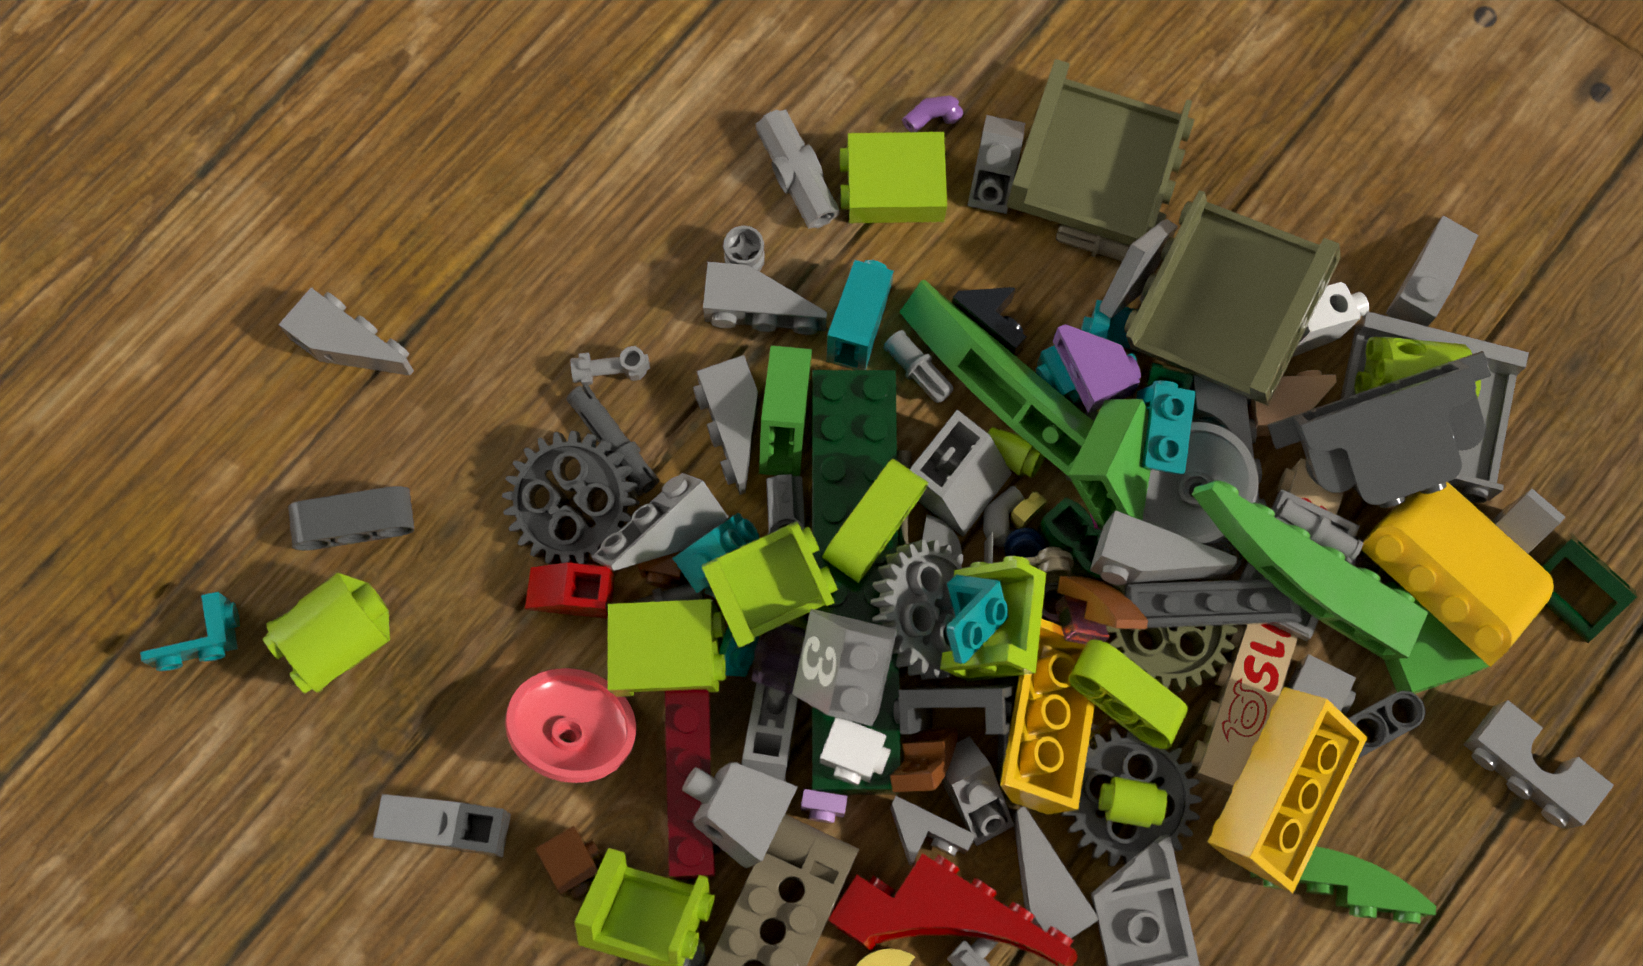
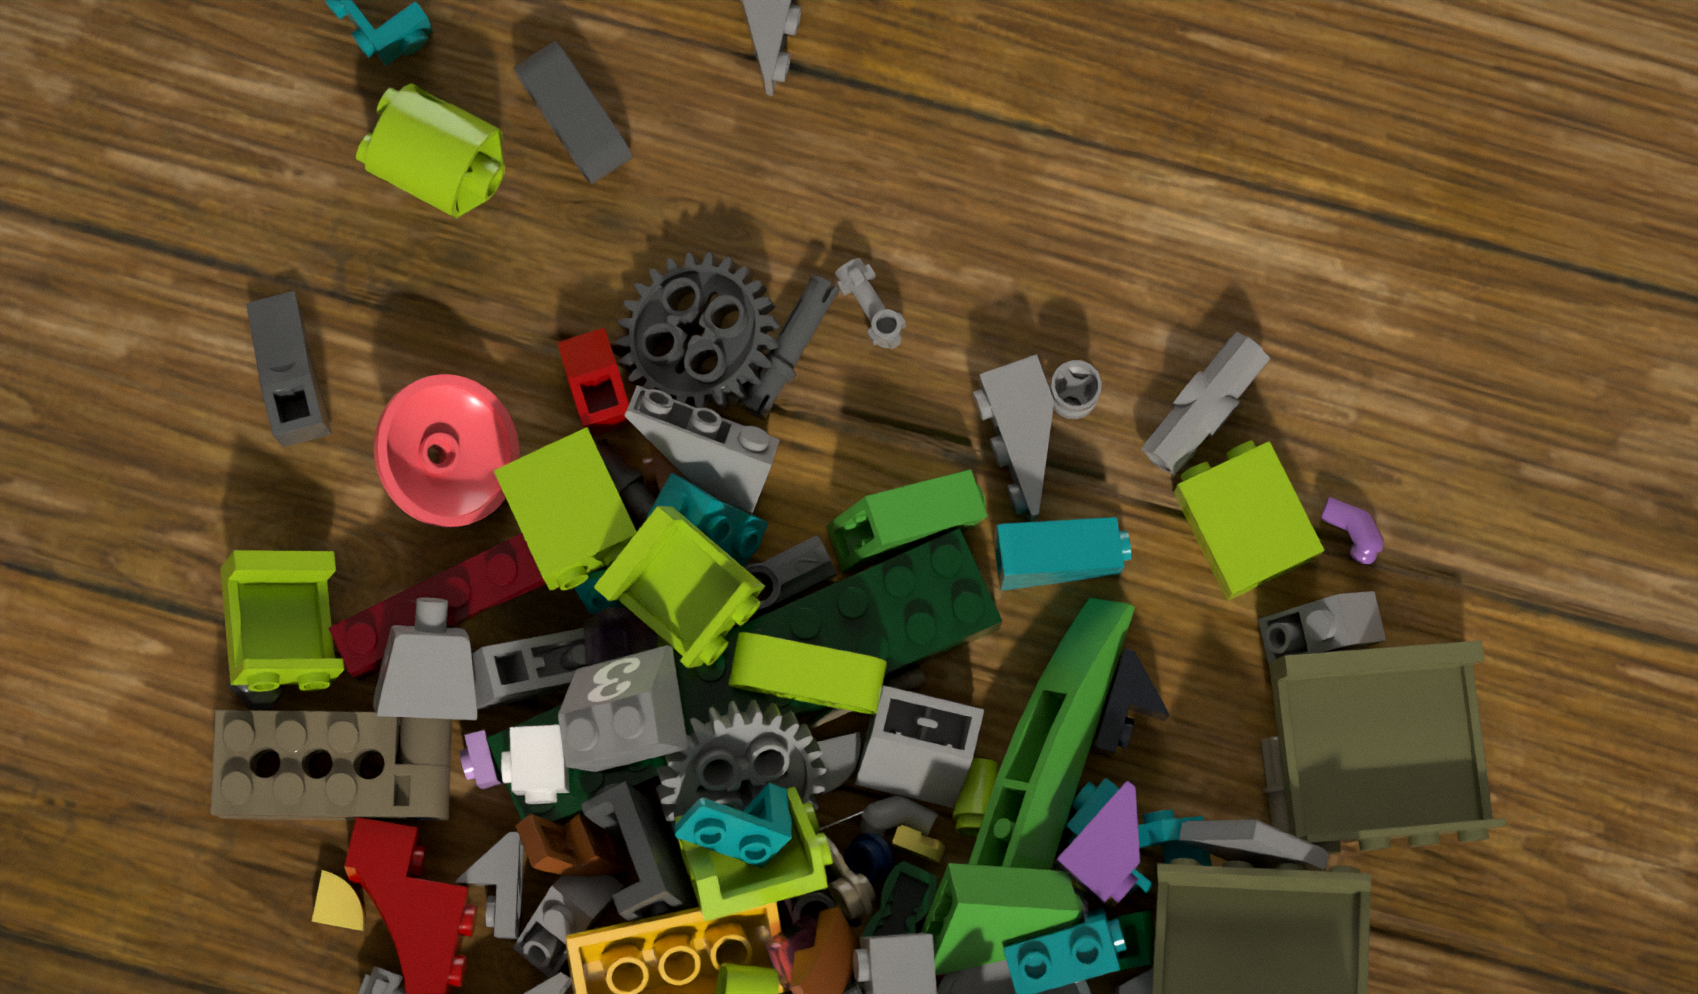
camera: 70 degrees right, 5 degrees up
reddish brown brick [535,826,604,899] -> none
light grey slope [693,355,759,495] -> none
light grey axle [883,330,953,402] -> none

